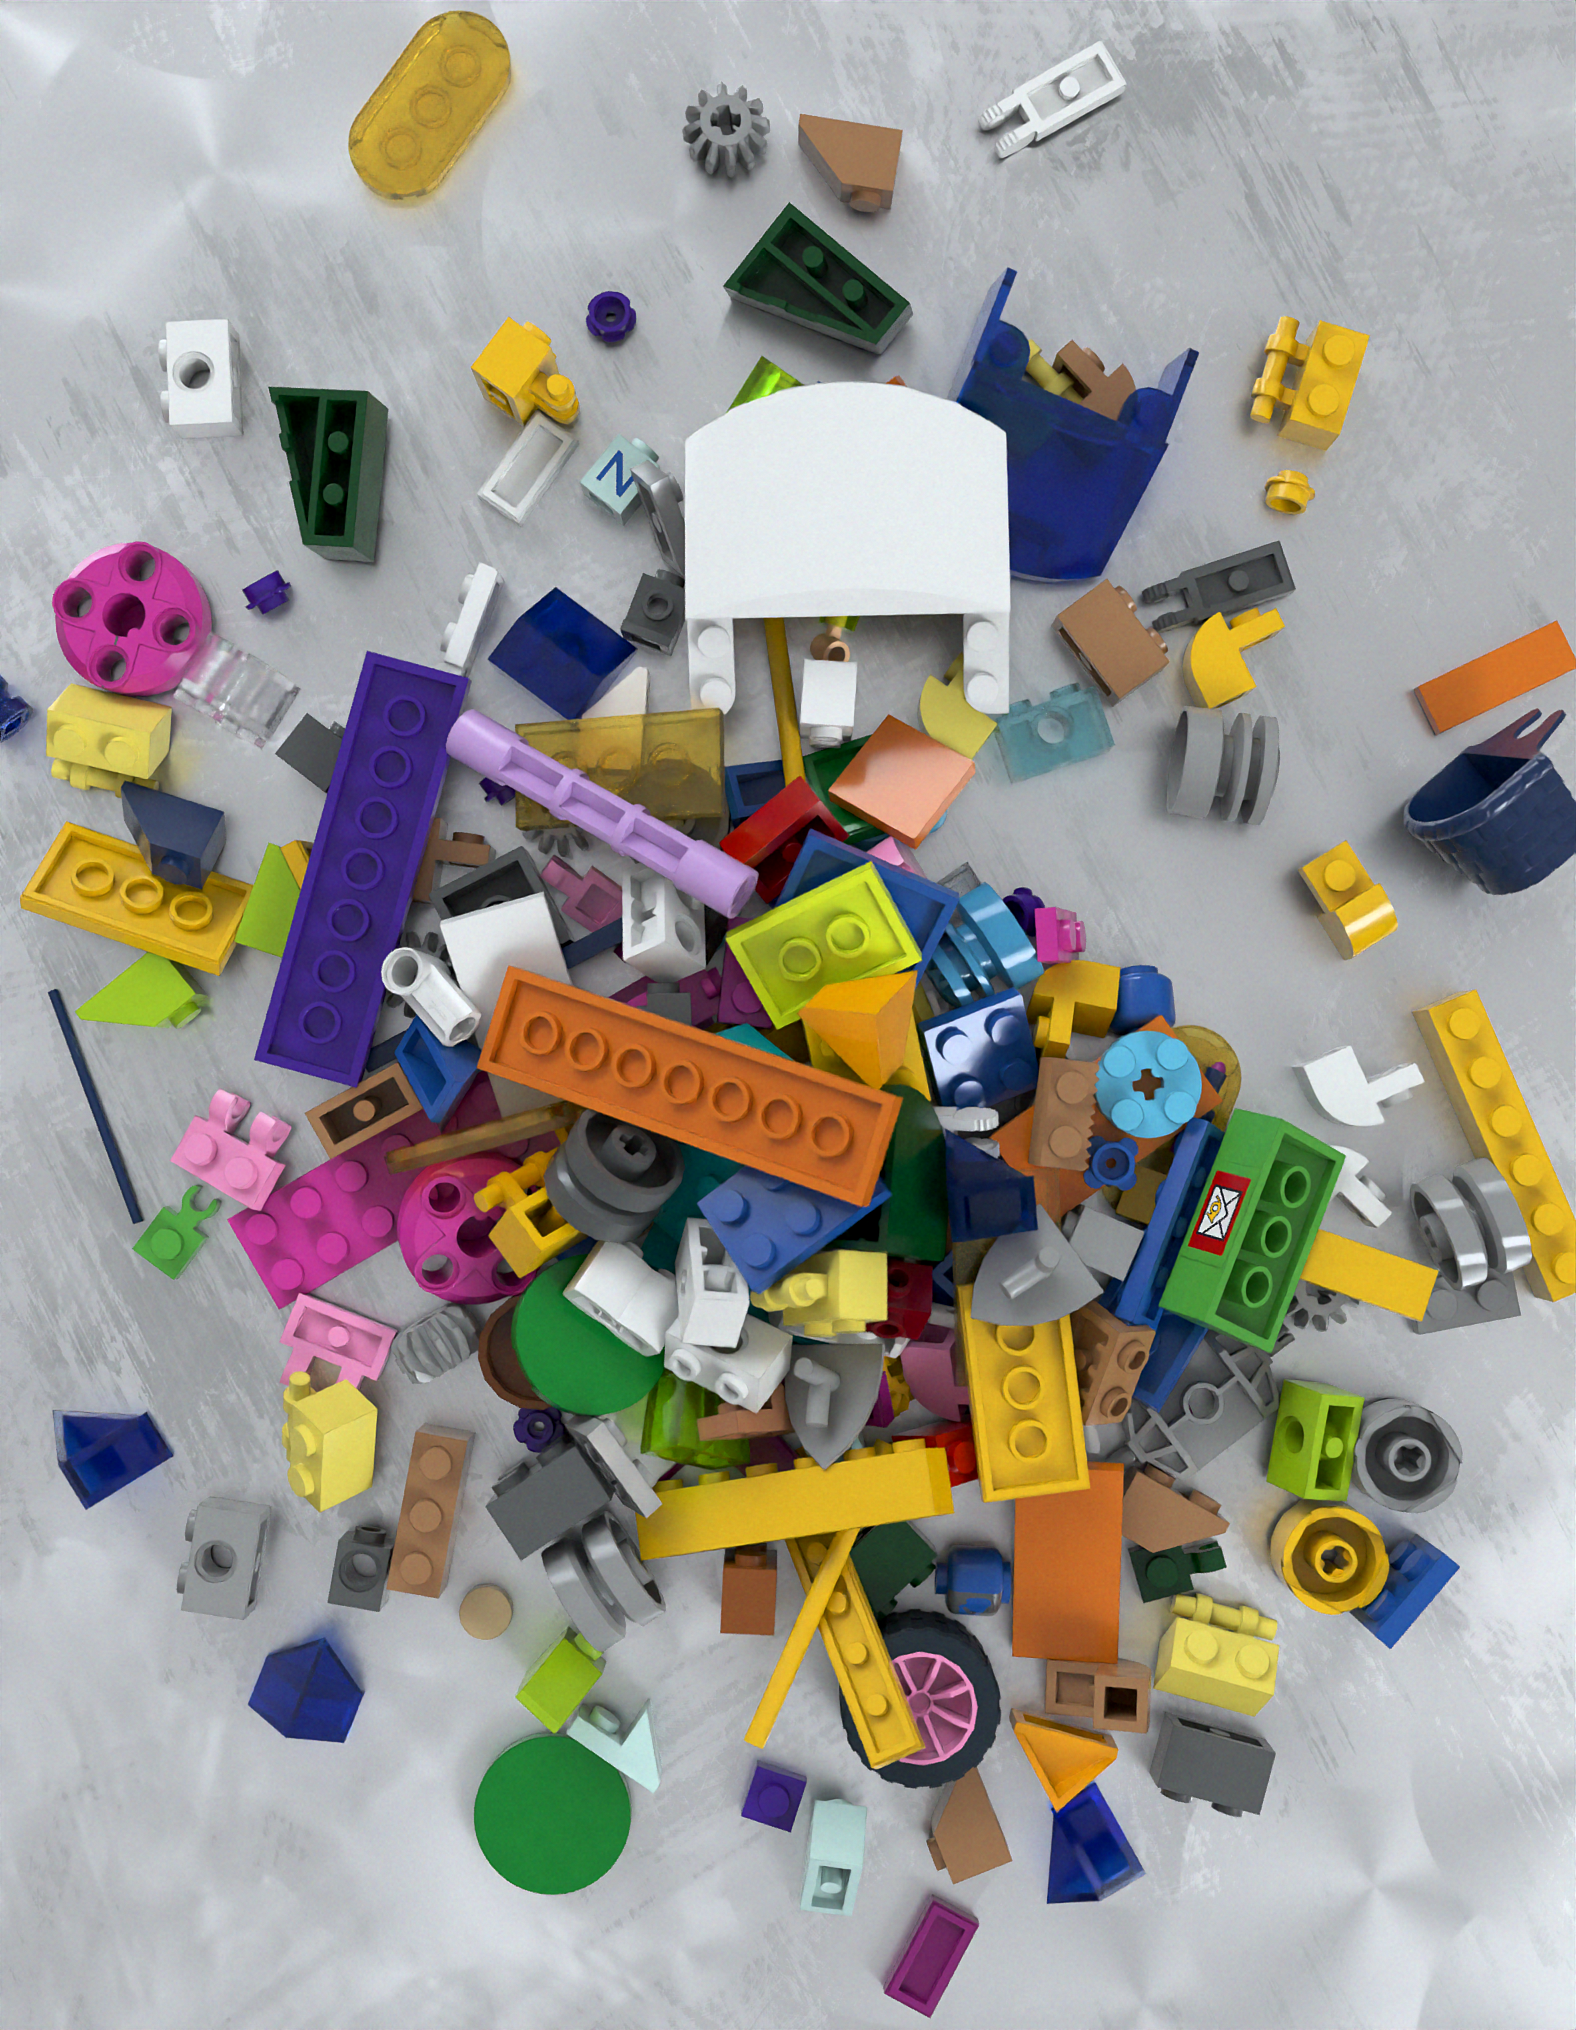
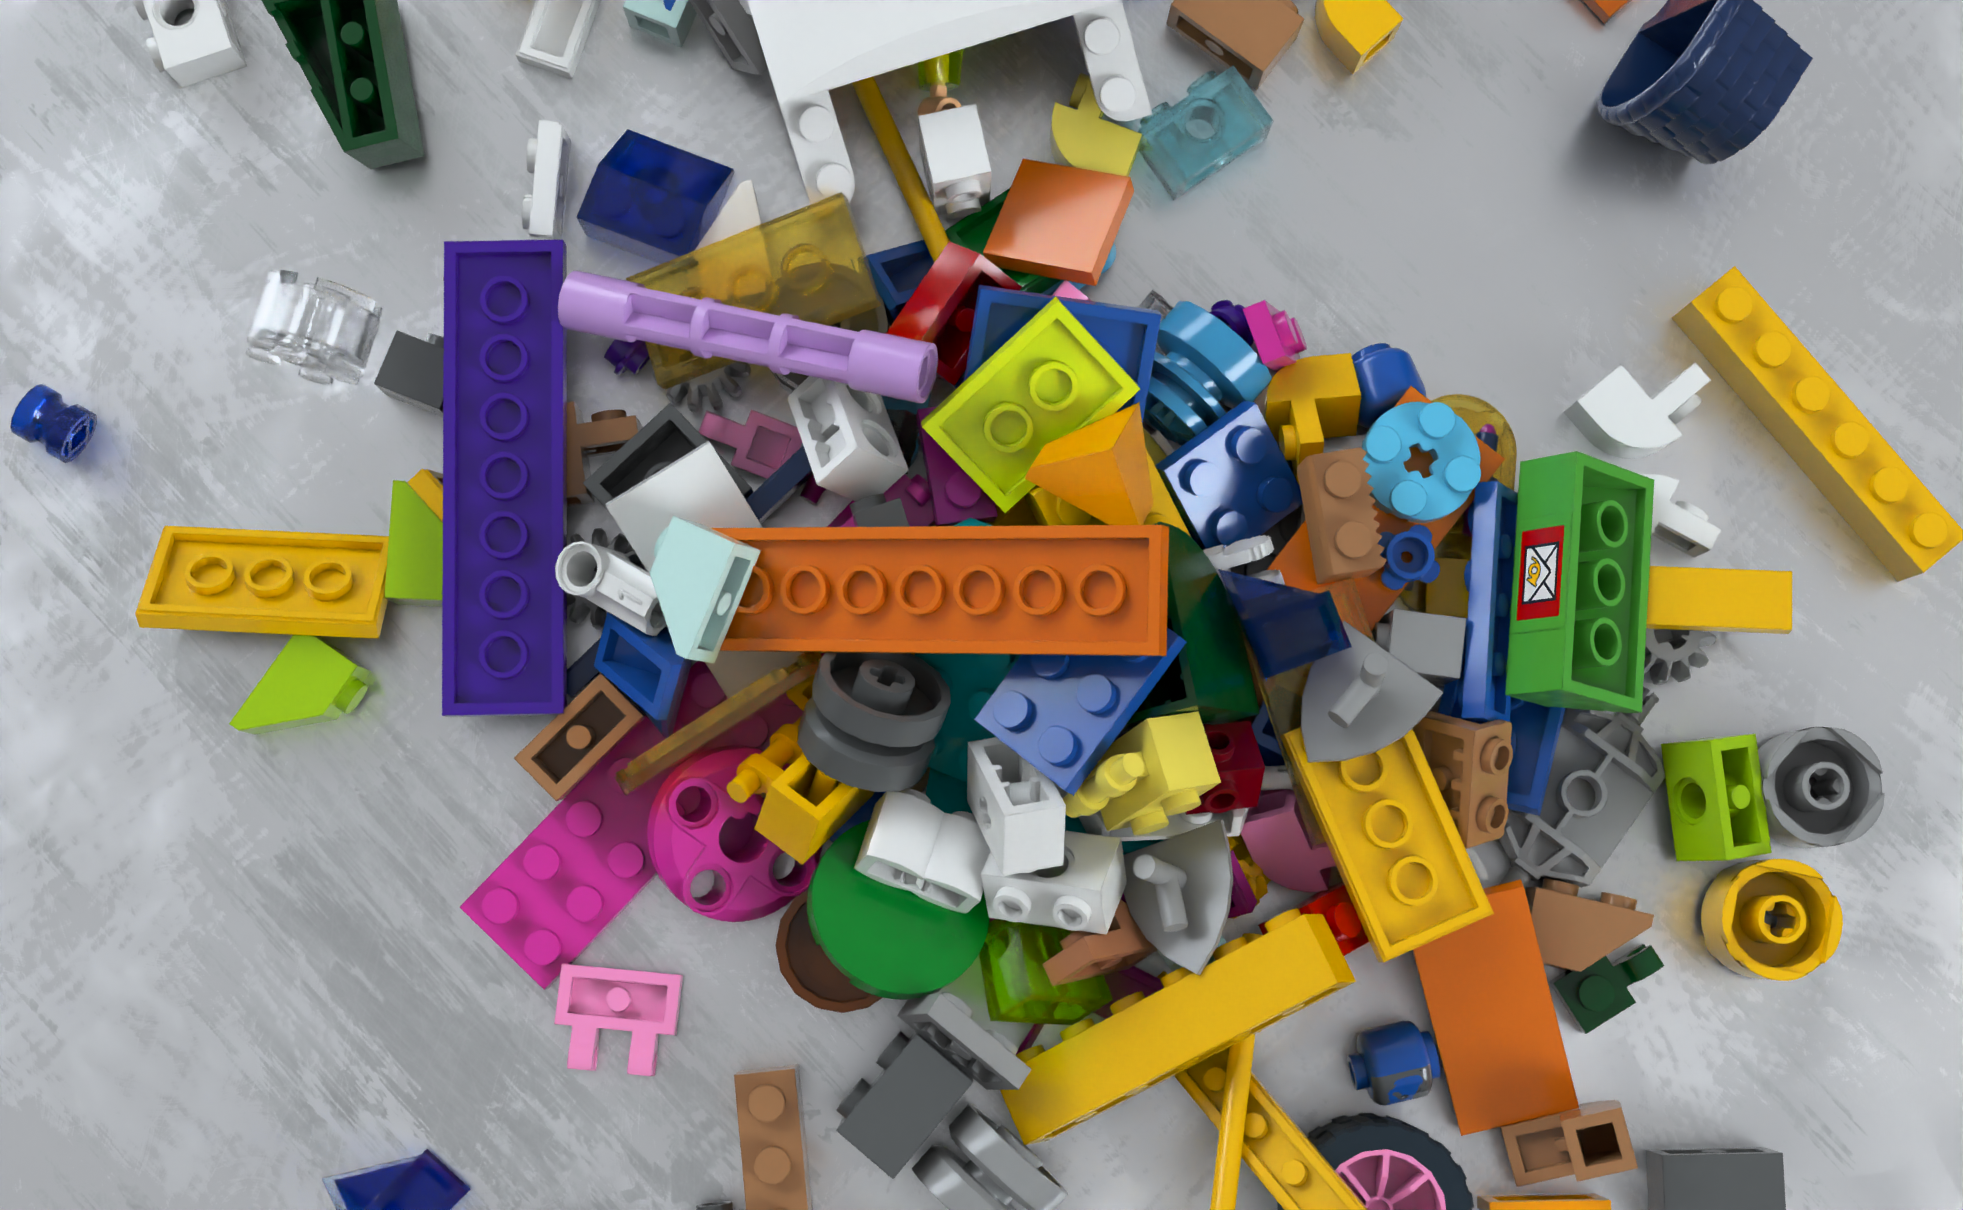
camera: 20 degrees left, 5 degrees down
light yellow brick [46,683,172,798] -> none
dark blue piece [48,989,143,1224] -> none
dark pink piece [52,541,212,697] -> none
dark blue slope [121,781,226,890] -> none
bright green plate [132,1185,221,1280] -> none
bright pink plate [170,1088,291,1211] -> none
dark purple plate [242,570,291,615] -> none
light yellow brick [282,1371,377,1513] -> none
light grey gear [390,1302,481,1384] -> none
dark purple plate [513,1407,565,1453] -> none
dark grey brick [620,569,686,656] -> none
dark orange brick [720,1543,777,1636] -> none
dark green brick [849,1520,938,1624] -> none
light yellow brick [1153,1593,1279,1717] -> none
light grey wheel [1167,706,1280,825] -> none
yellow brick [1298,840,1398,960] -> none
blue plate [1349,1534,1460,1649] -> none
light grey wheel [1410,1157,1532,1291] -> none
light grey plate [1411,1266,1521,1335] -> none
none -> light aqua slope [649,516,761,664]

